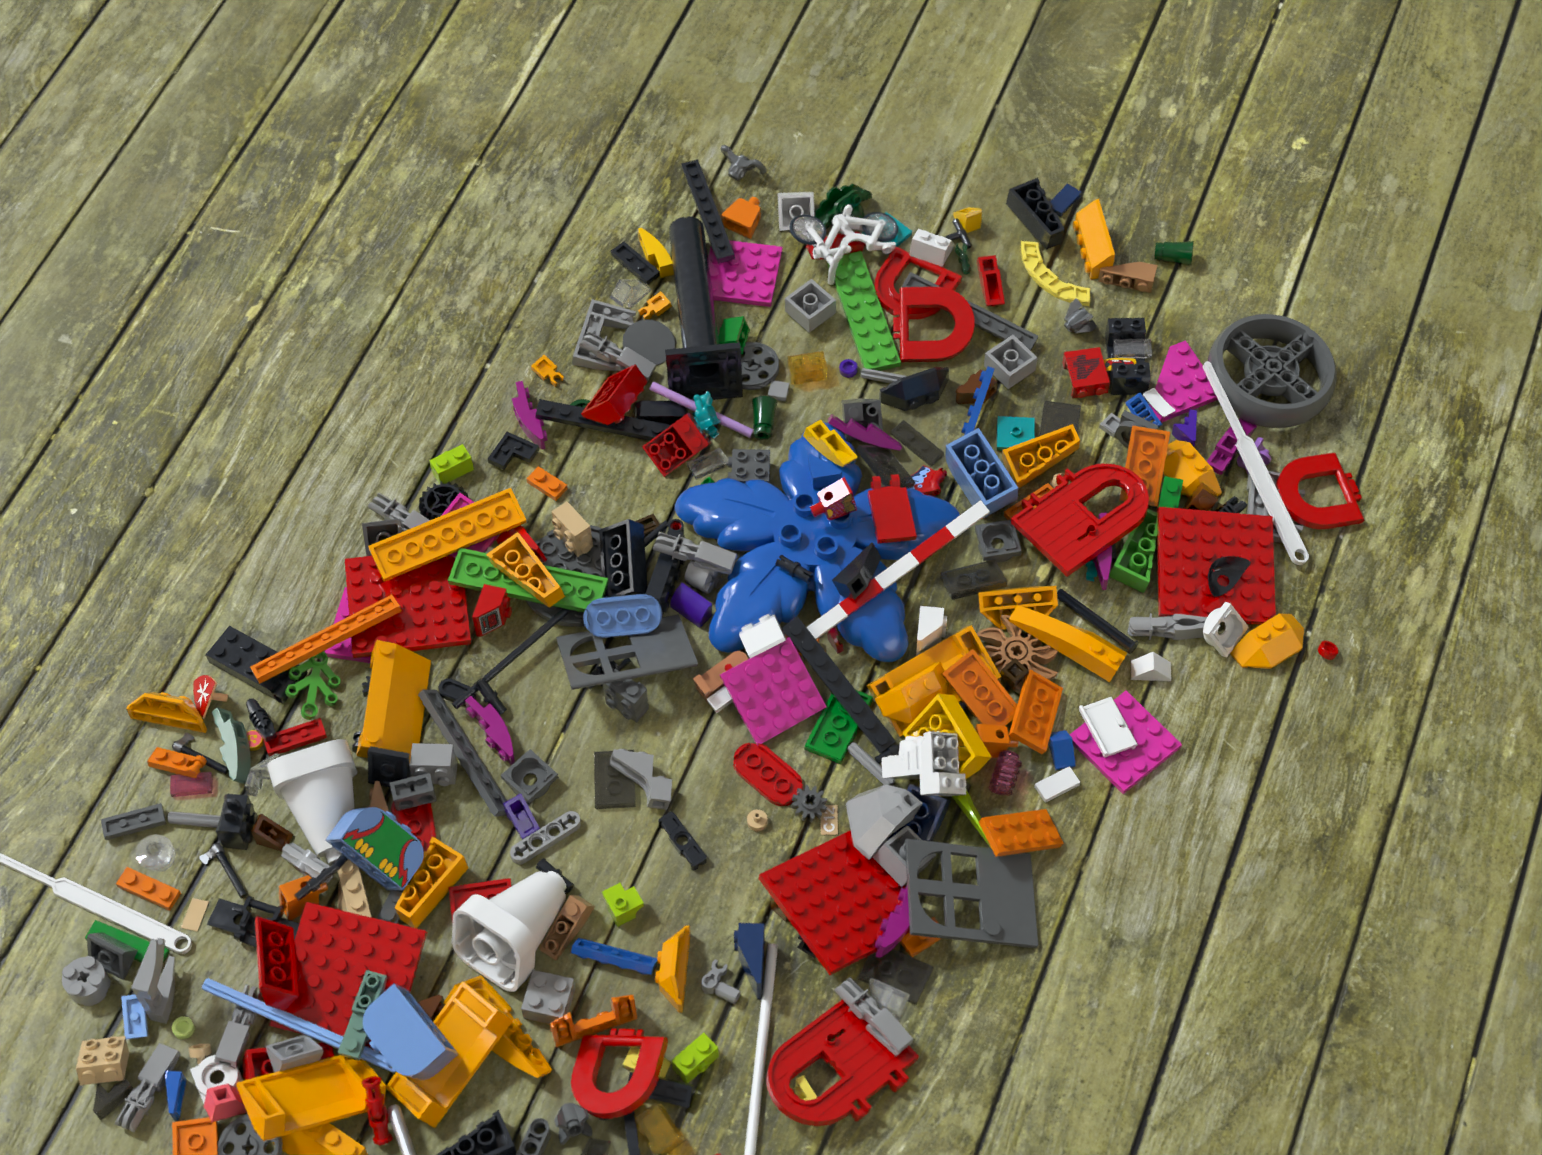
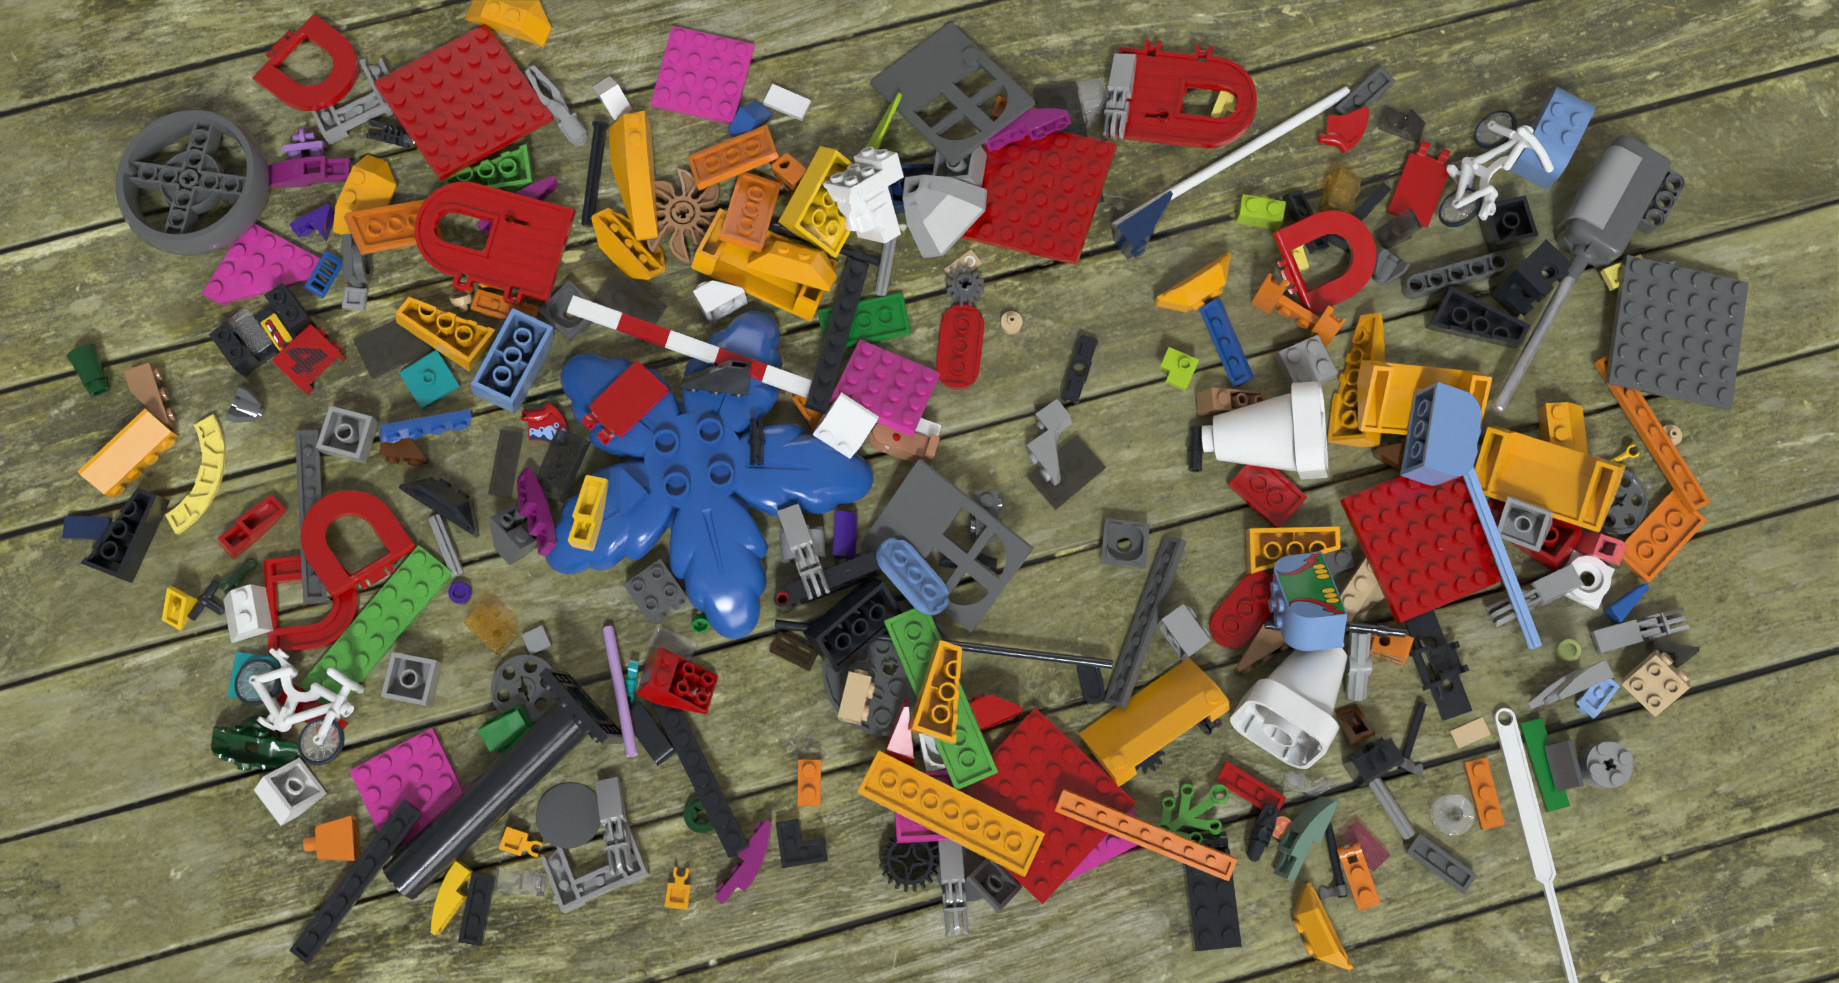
camera: 130 degrees left, 20 degrees up
tan tile [189,1043,211,1064] -> none
shield [193,675,228,719] -> none
red slope [255,916,299,1010] -> none
sand green slope [338,970,387,1061] -> none
red piece [362,1076,393,1145] -> none
black plate [368,746,412,787] -> none
dark grey brick [390,773,437,811] -> none
lime brick [429,444,474,484] -> none
magenta slope [465,696,515,765] -> none
black pin [474,677,507,715] -> none
slope [503,793,540,839] -> none
light grey beam [510,811,581,864] -> none
red slope [581,364,648,425] -> none
teal animal [694,392,721,430] -> none
light grey bar [702,959,741,1004] -> none
dark grey piece [720,145,767,181] -> none
dark green plant [752,395,778,440] -> none
torso [810,477,857,520] -> none
orange plate [979,809,1063,857] -> none
clear pink piece [988,750,1022,796] -> none
dark brown slope [1000,658,1029,688] -> none
white door [1079,697,1138,758] -> none
white sticker [1143,388,1175,417] -> none
green brick [1158,476,1183,508] -> none
reddish brown slope [1183,482,1218,511] -> none
white piece [1203,361,1309,565] -> none
white piece [1203,602,1249,657] -> none
black piece [1208,556,1250,597] -> none

